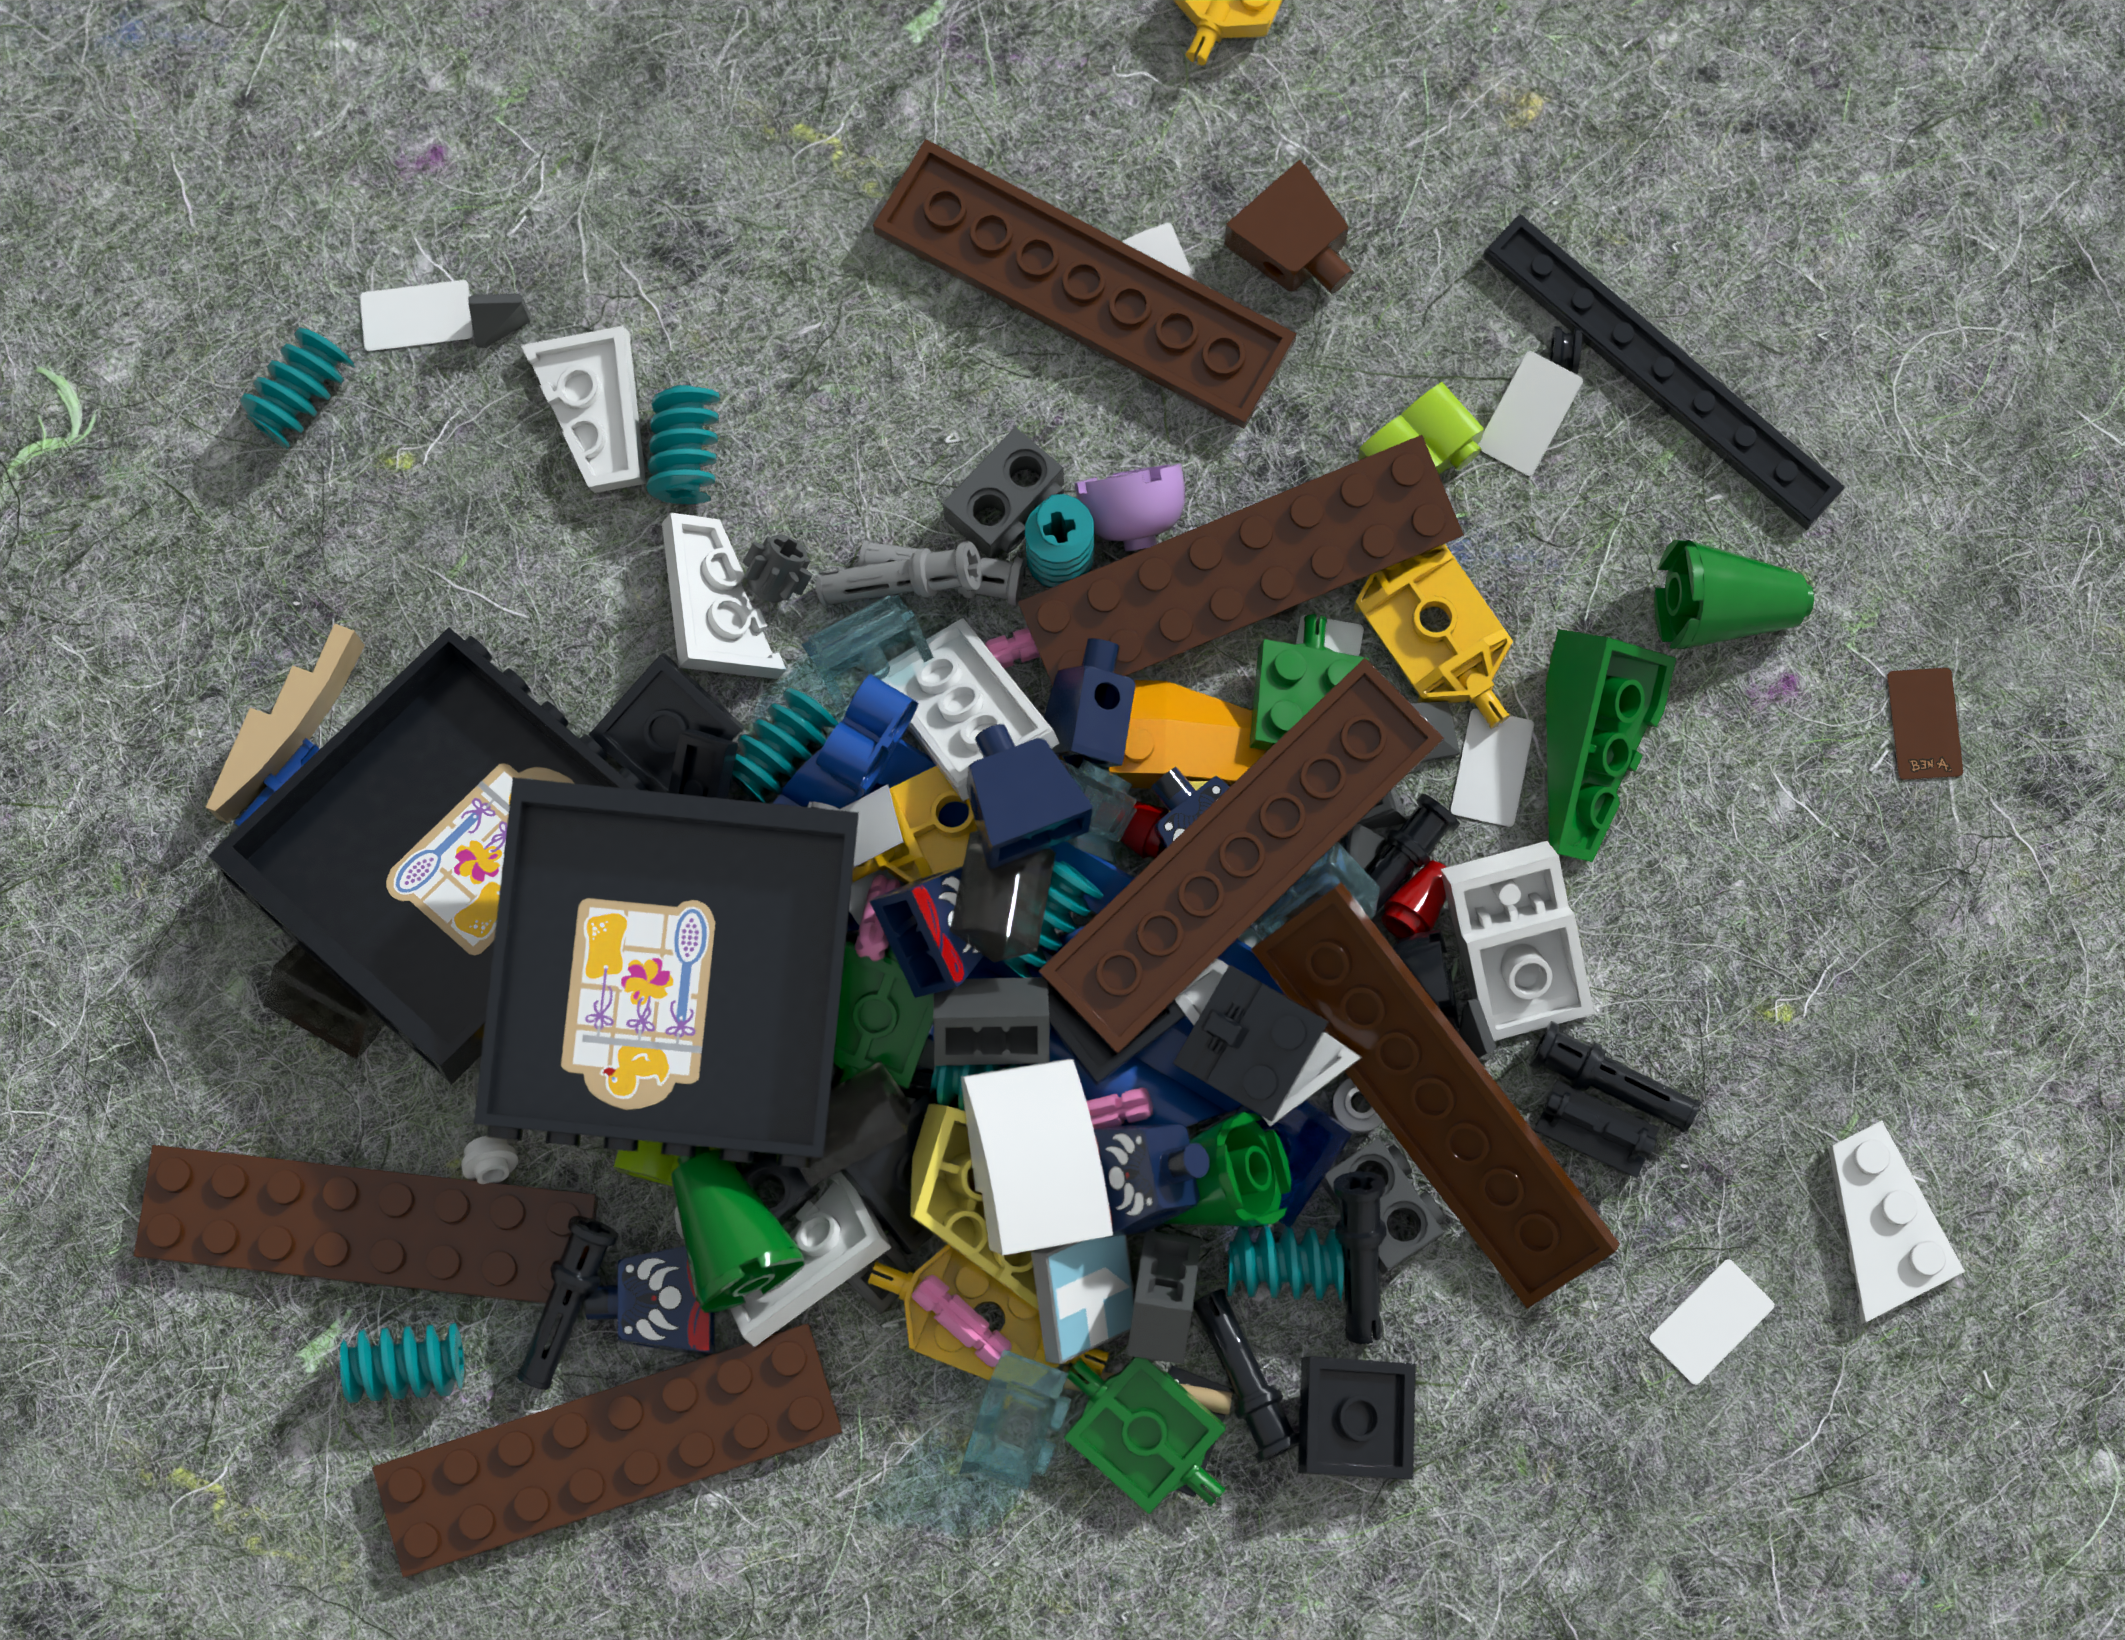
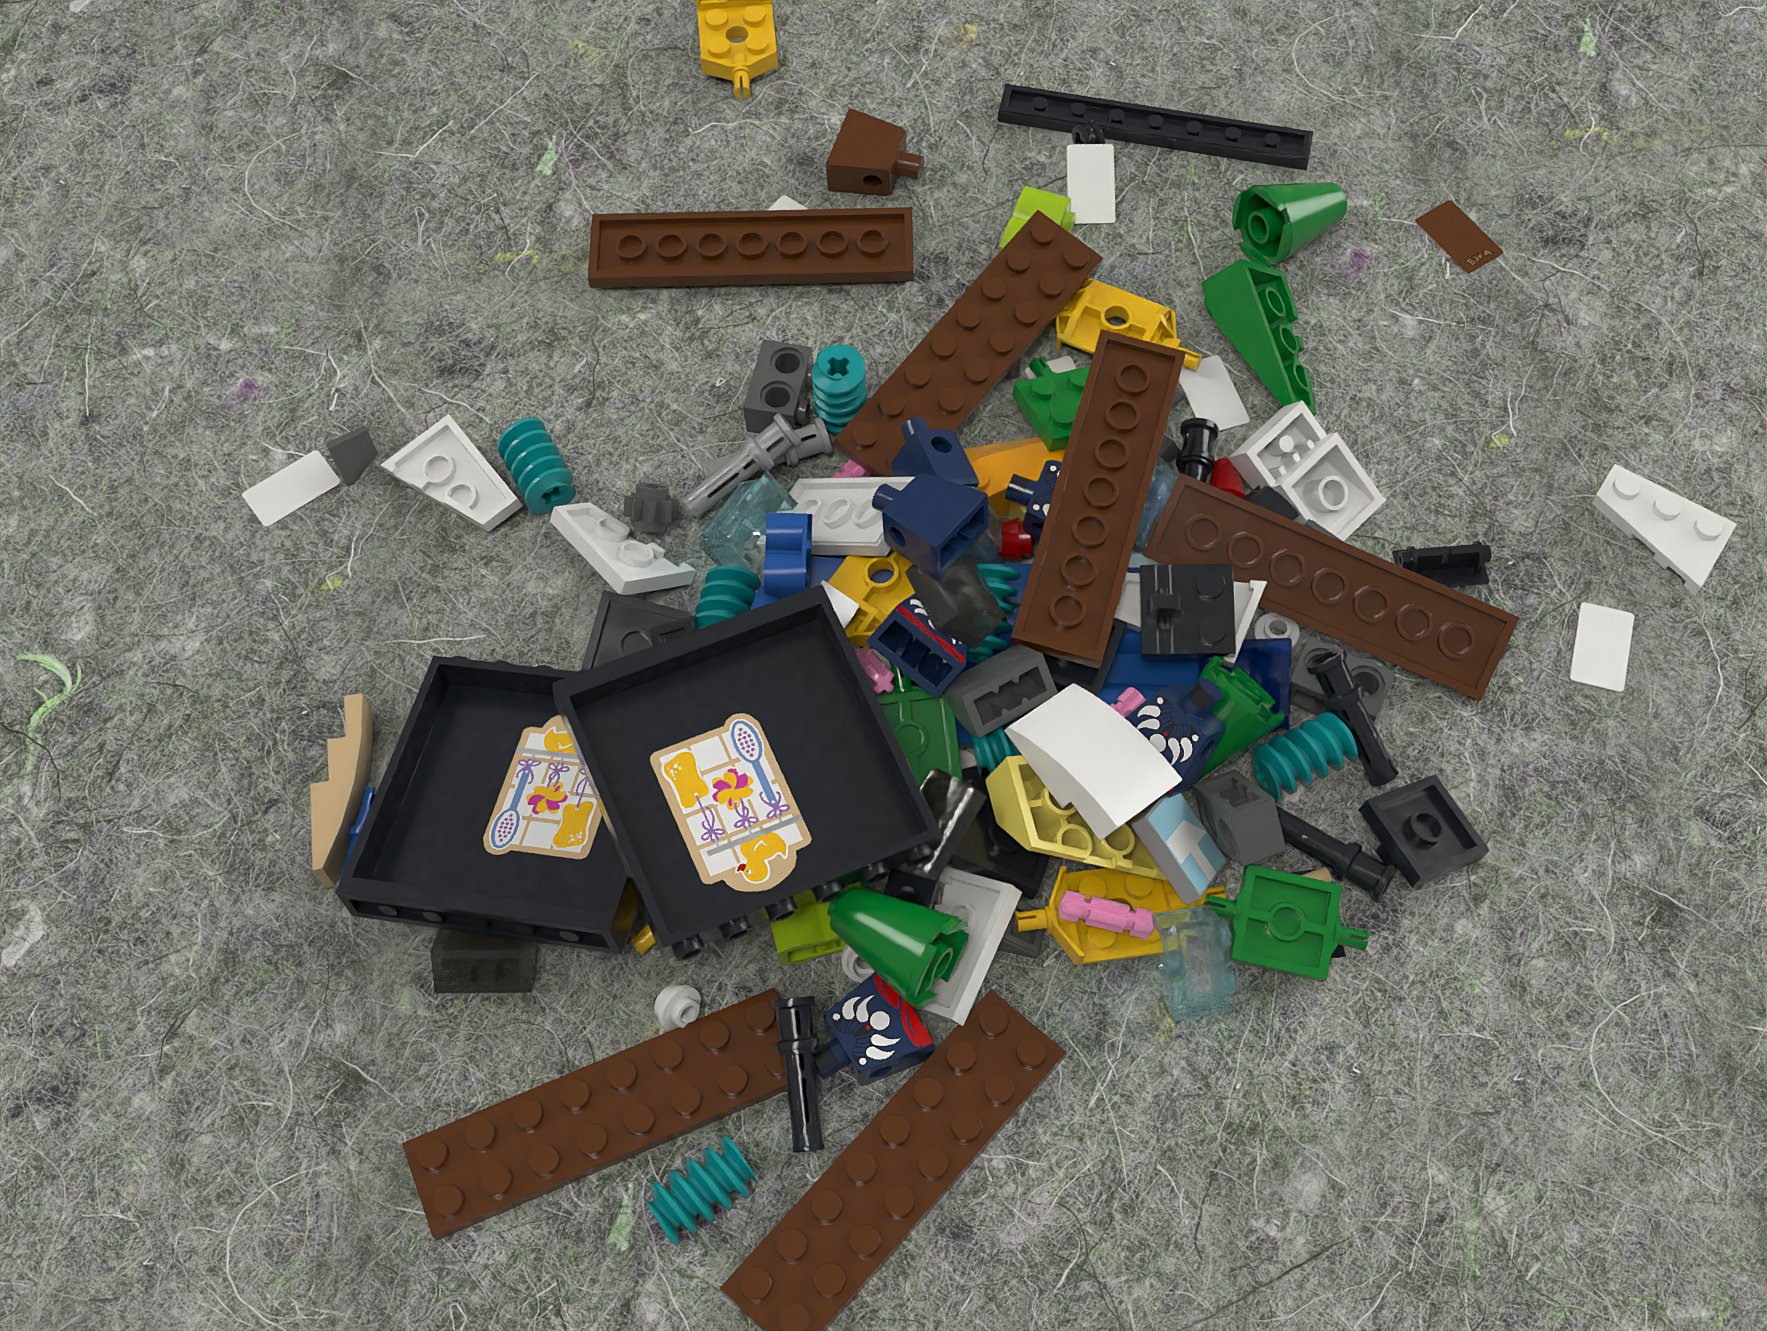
camera: 30 degrees left, 15 degrees down
teal piece [239,327,356,450] -> none
lavender cylinder [1074,463,1185,551] -> none
black pin [1529,1021,1701,1134] -> none

